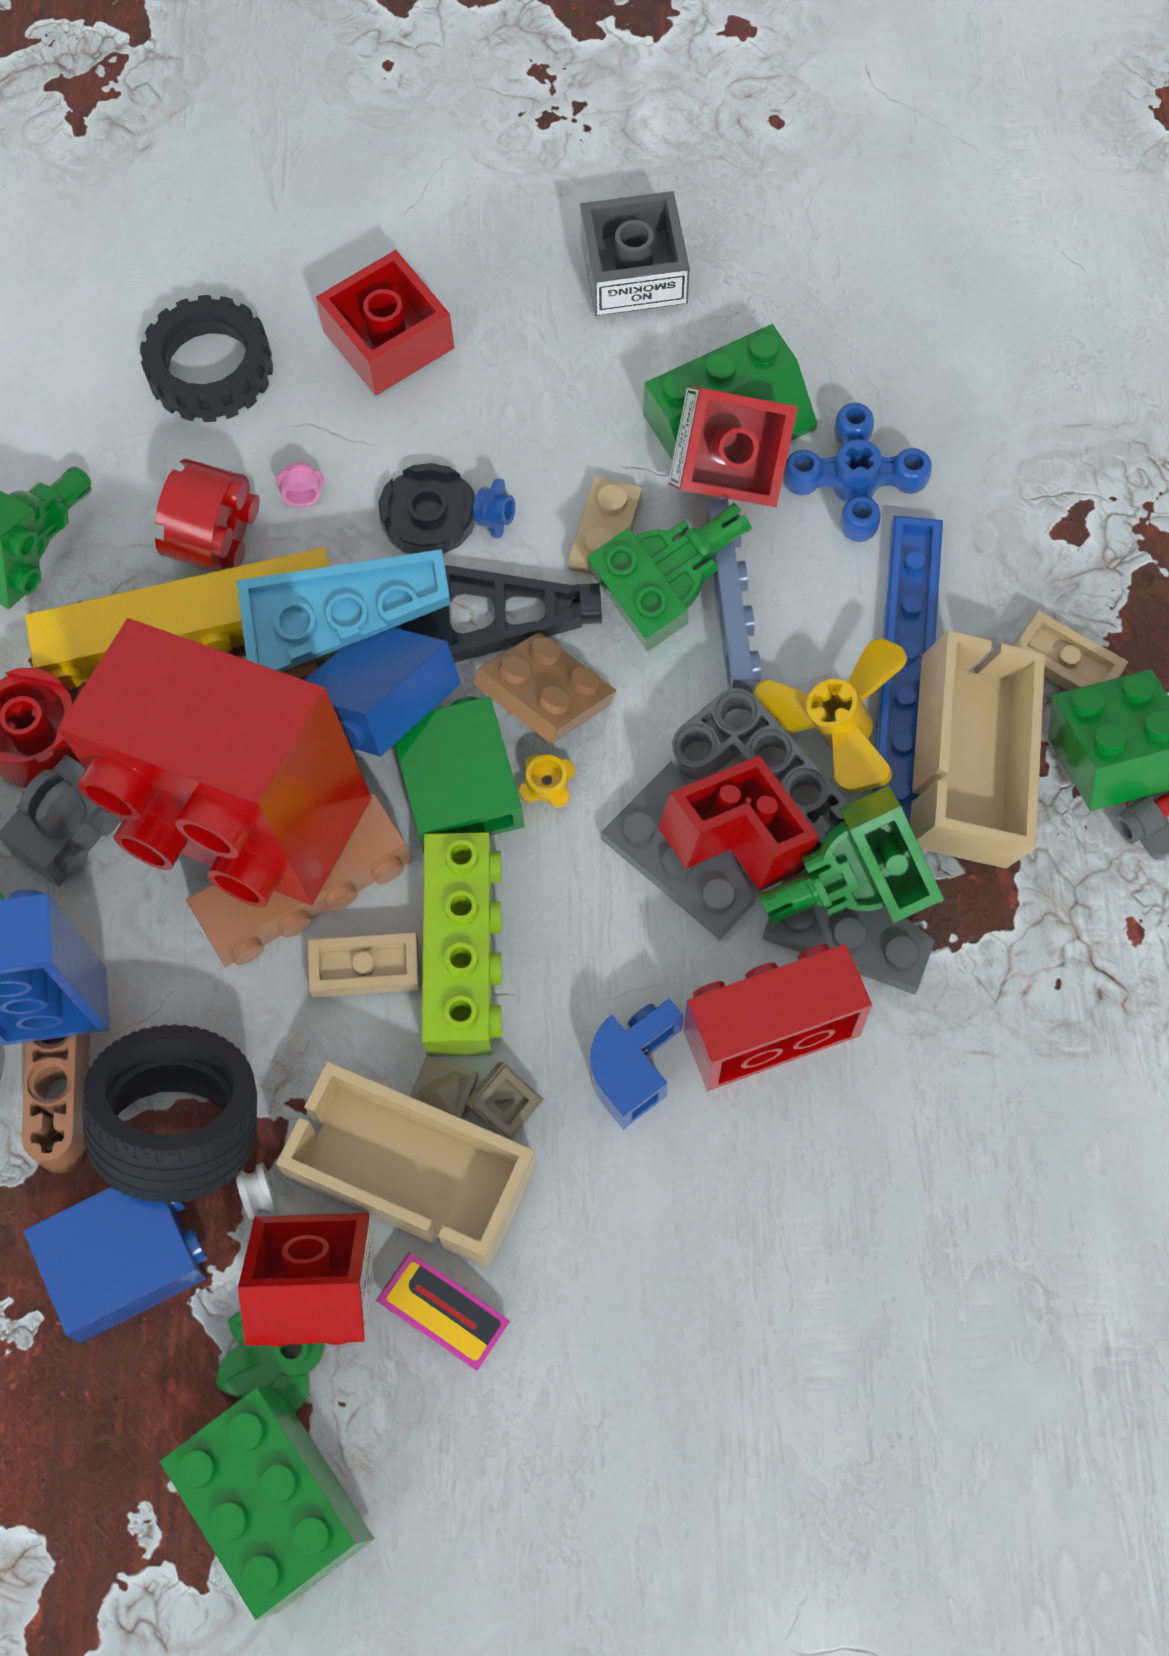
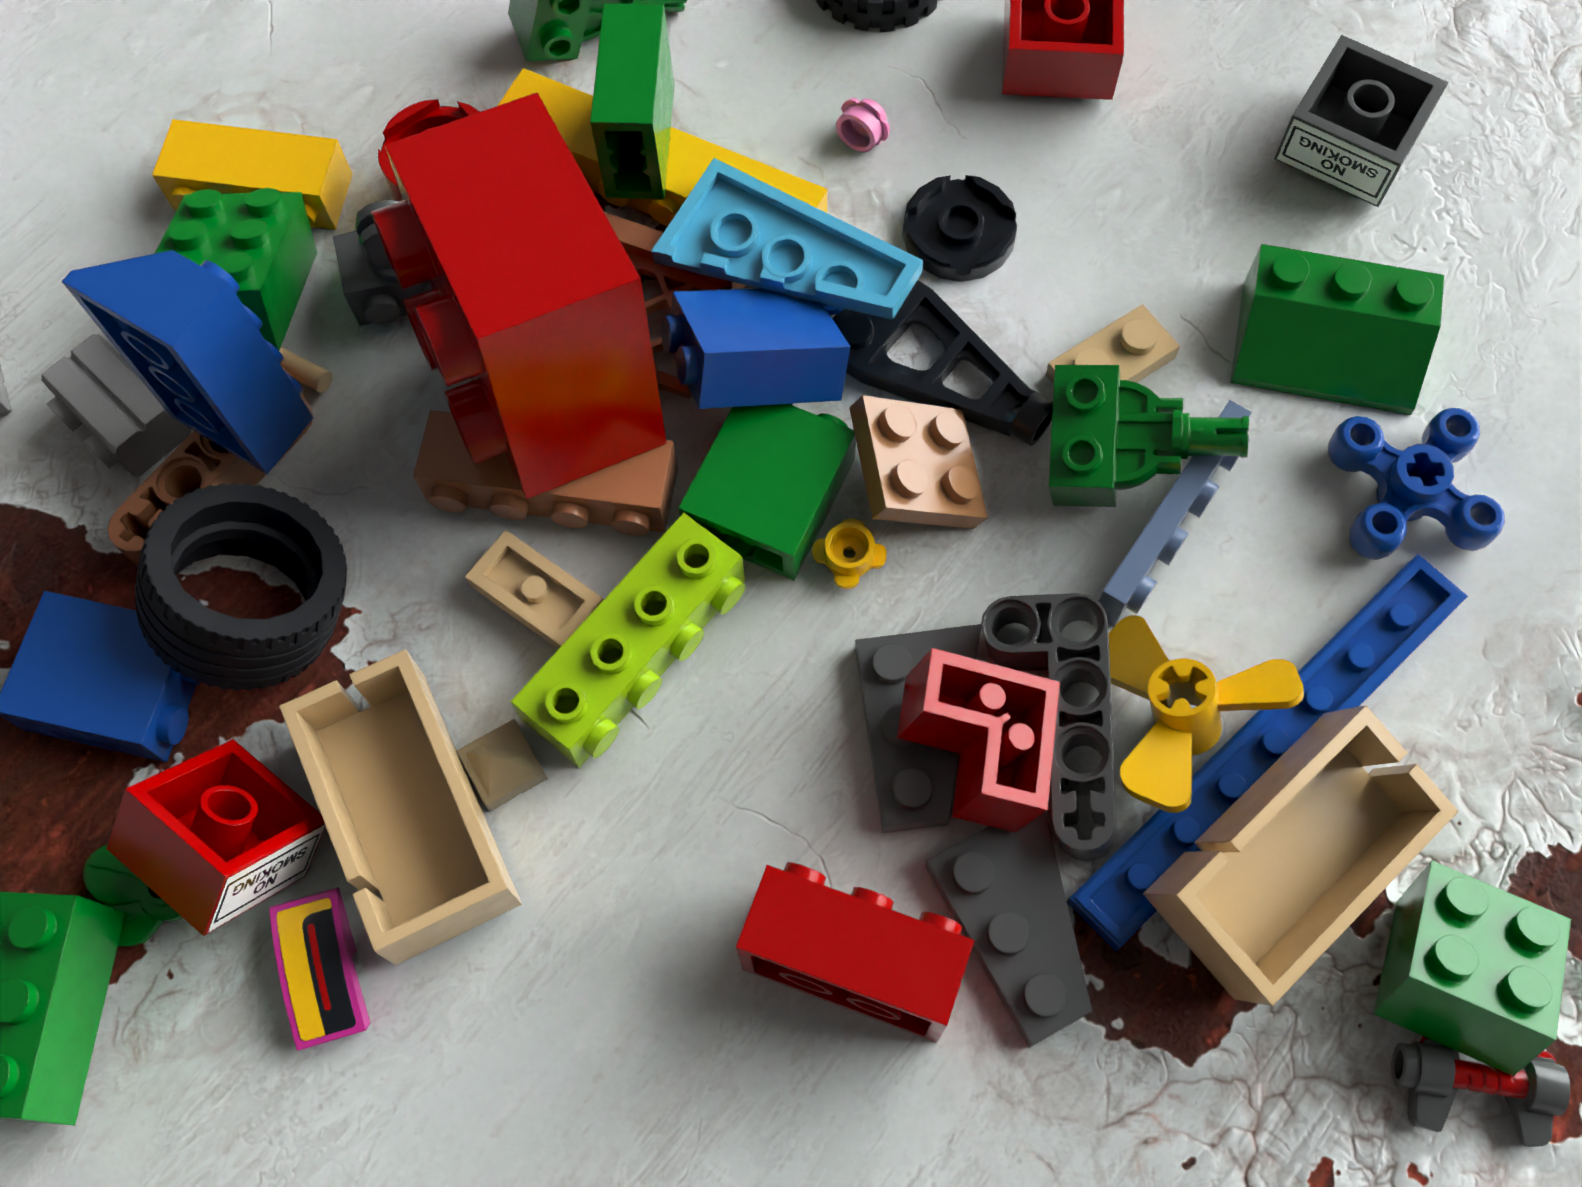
camera: 40 degrees right, 0 degrees up
red brick [155,459,260,571] -> none
white bush [236,1162,278,1220] -> none
dark tan tile [463,1062,544,1140] -> none
blue plate [473,479,516,538] -> none
blue brick [590,998,683,1130] -> none
red brick [668,385,798,508] -> none
green brick [758,785,944,926] -> none
tan plate [1014,610,1128,691] -> none
none -> green brick [590,3,675,199]

